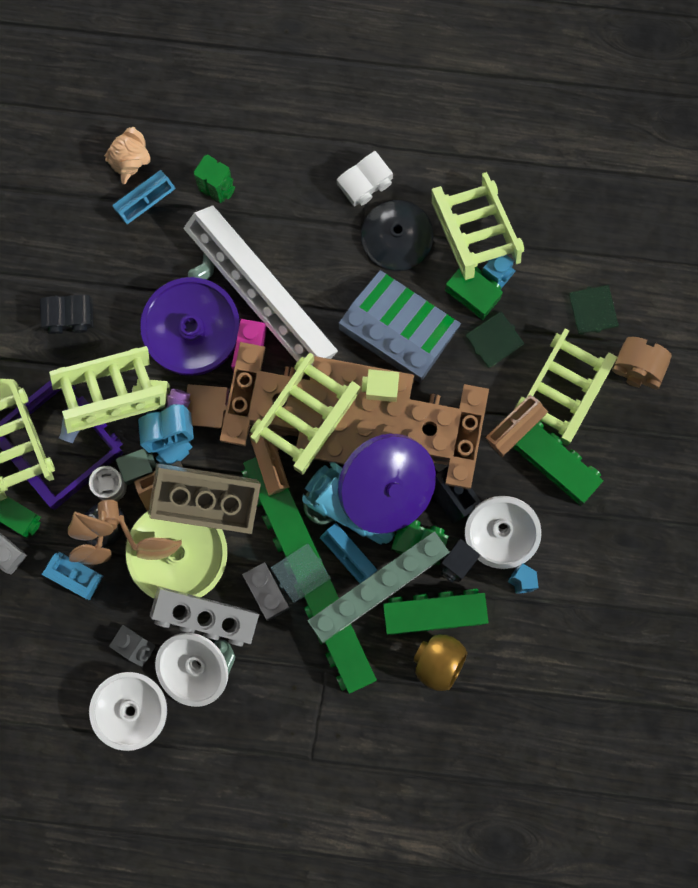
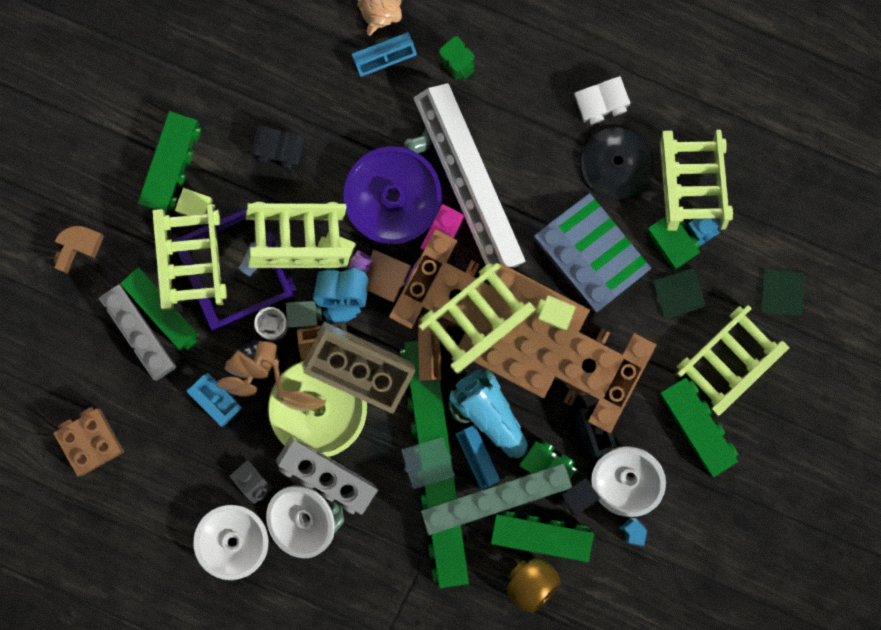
camera: 15 degrees right, 5 degrees up
flat silver brick [242,562,290,621] -> none
dark purple dish [338,434,436,534] -> none
medium nougat piece [485,395,548,457] -> none
medium nougat brick [612,337,672,389] -> none

